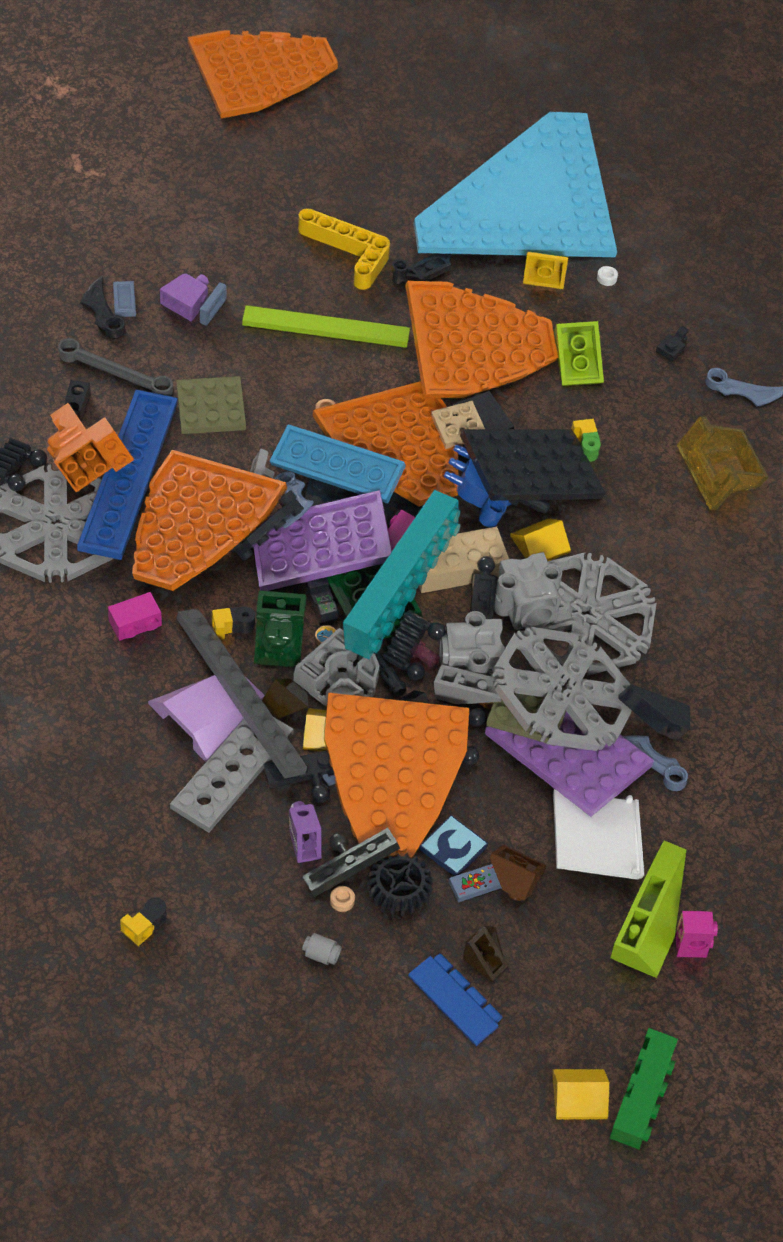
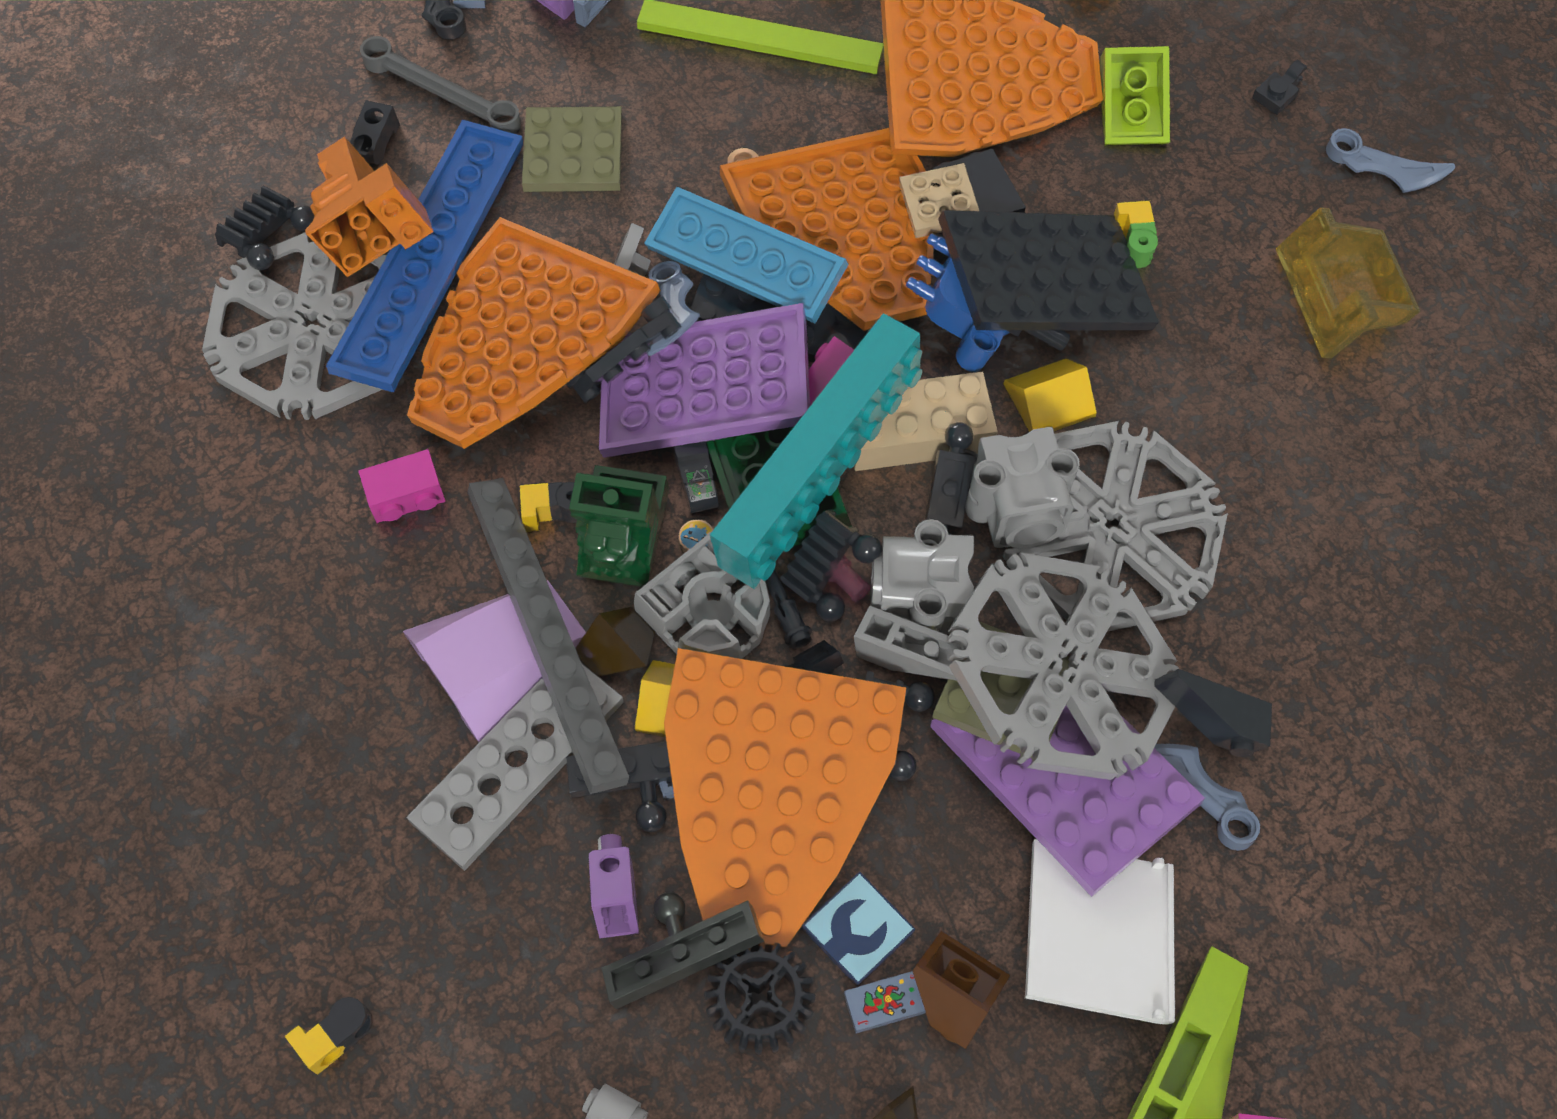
camera: 10 degrees right, 10 degrees up
light nougat tile [330,886,355,912] -> none

